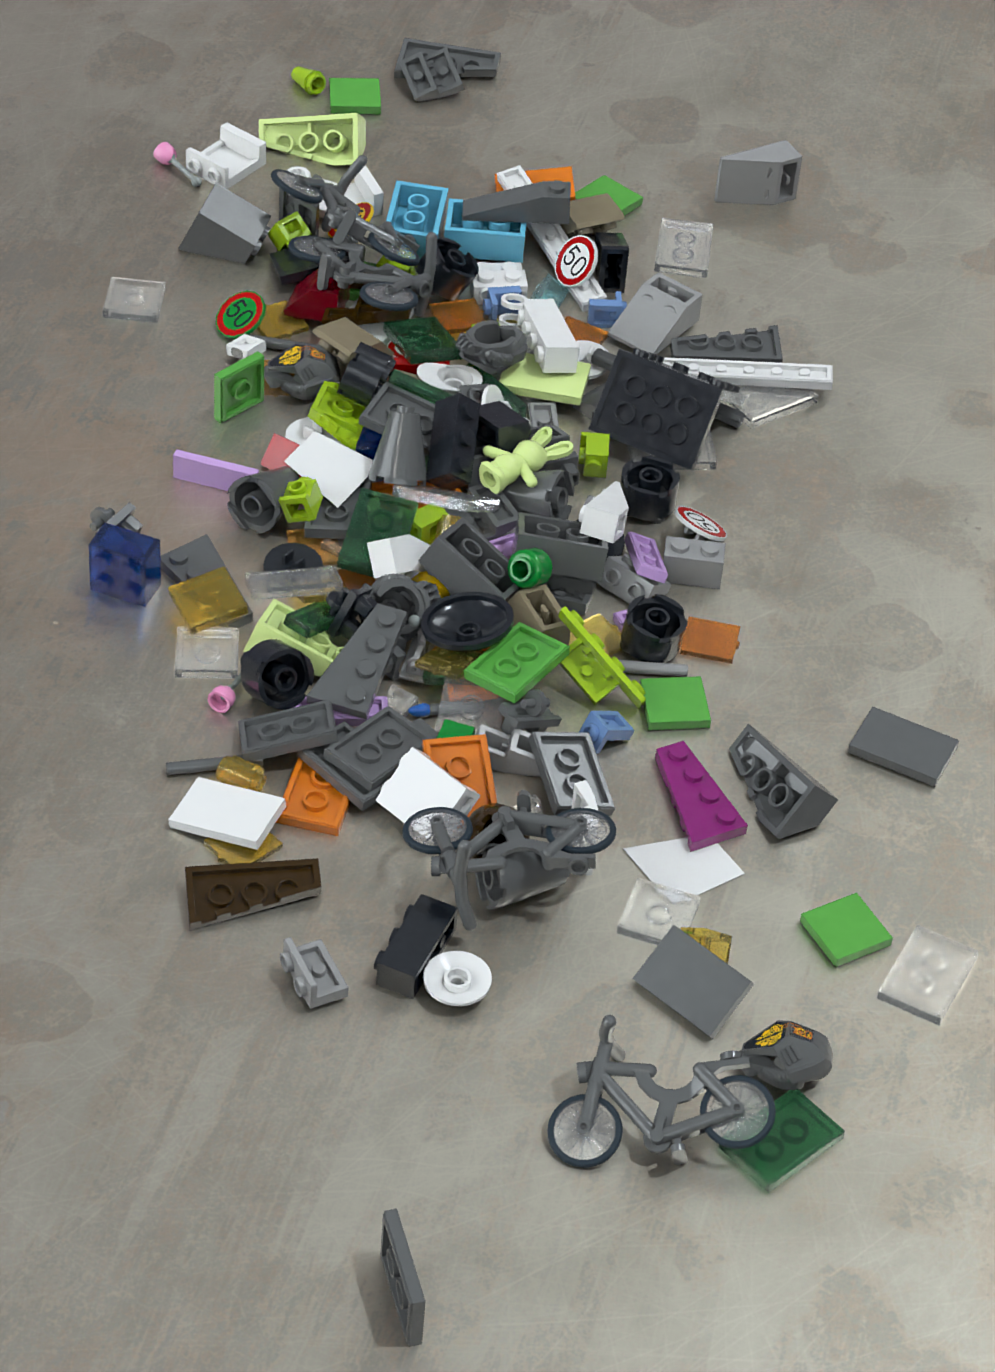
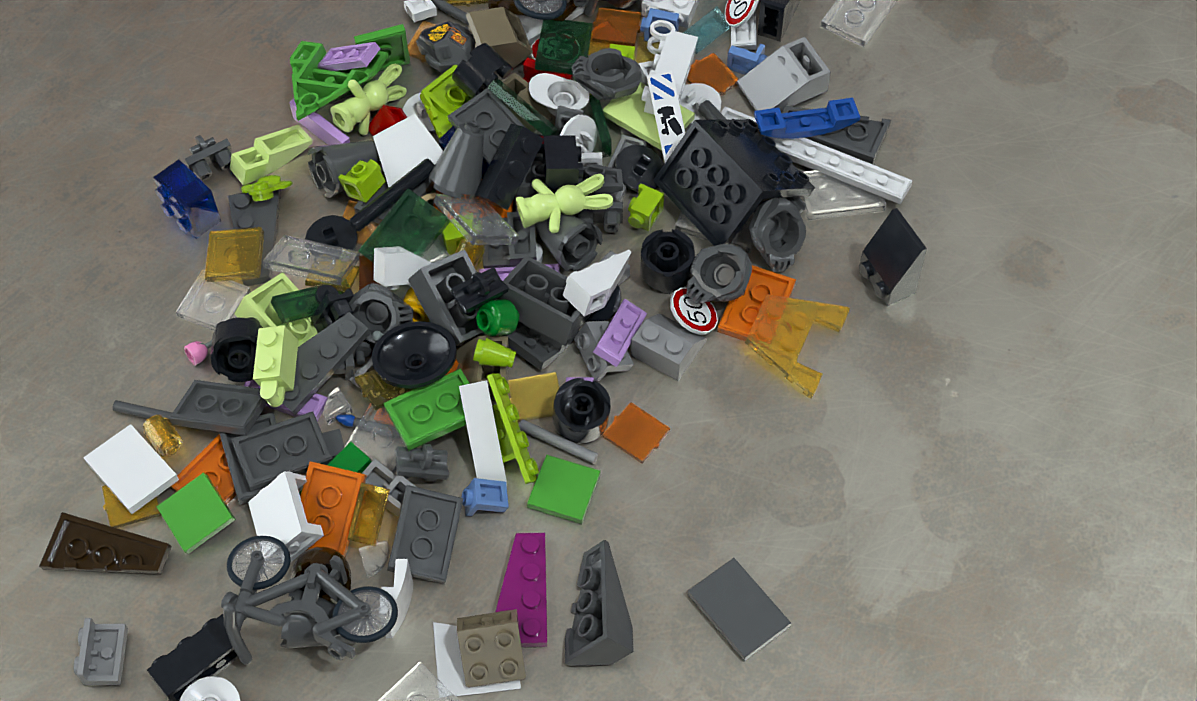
camera: 30 degrees right, 15 degrees up
none -> bright green tile [156,472,236,554]
none -> yellowish green slope [230,124,313,185]
none -> lime plate [241,175,293,201]
none -> yellowish green brick [253,325,298,407]
none -> bright green wedge [290,41,389,121]
none -> lavender tile [318,42,381,71]
none -> yellowish green animal [330,63,407,136]
none -> clear yellow slope [347,482,390,547]
none -> black axle [349,158,435,232]
none -> black hips [450,267,509,314]
none -> dark tan bracket [457,609,526,688]
none -> white sticker [459,380,507,485]
none -> lime cone [473,338,516,368]
none -> black piece [615,145,664,192]
none -> white sticker [647,71,685,162]
none -> dark grey helmet [686,244,752,304]
none -> orange tile [717,265,796,349]
none -> clear yellow wing [745,294,850,399]
none -> dark grey helmet [748,198,806,272]
none -> blue slope [754,98,861,139]
none -> black slope [859,208,927,306]

